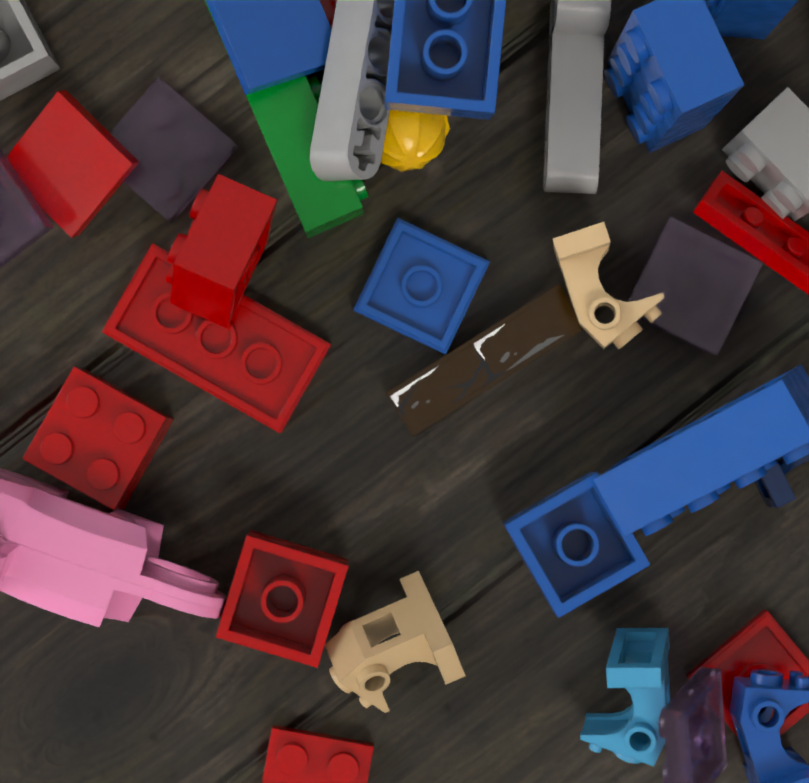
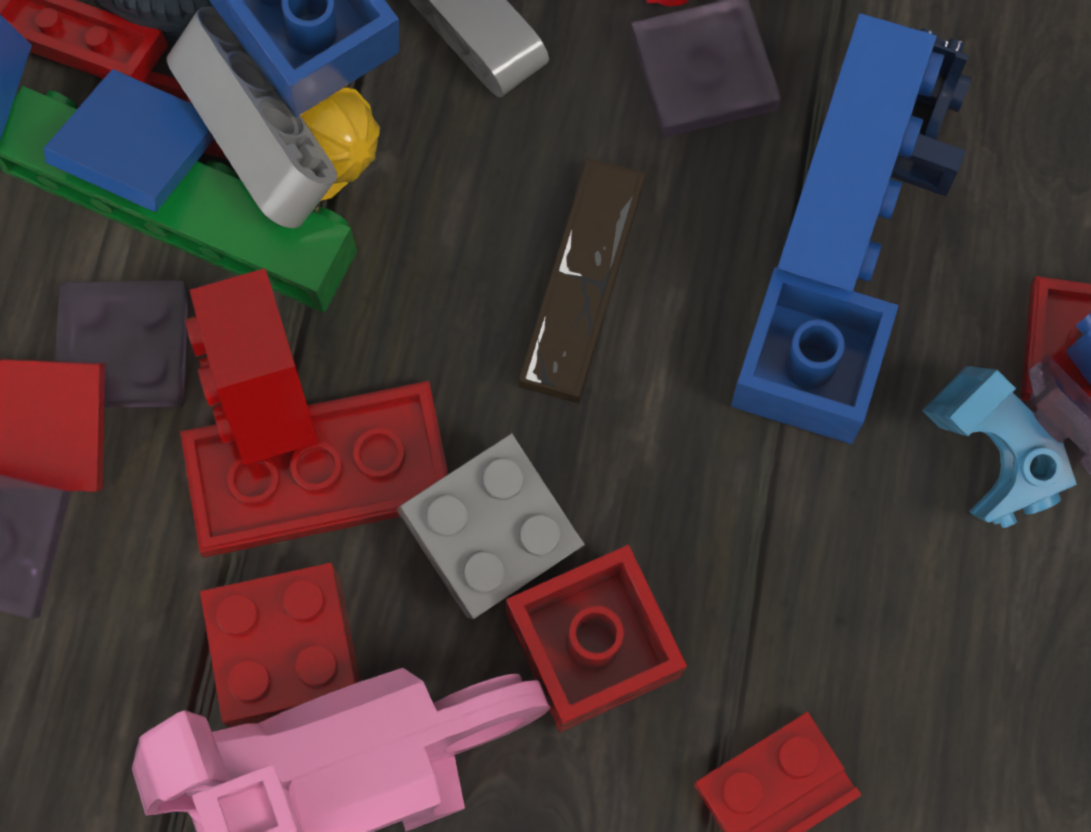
camera: 40 degrees left, 15 degrees down
tan tile [325,571,465,713] -> none
blue tile [353,218,490,355] -> none
tan tile [553,222,664,349] -> none
none -> light grey brick [396,433,585,619]

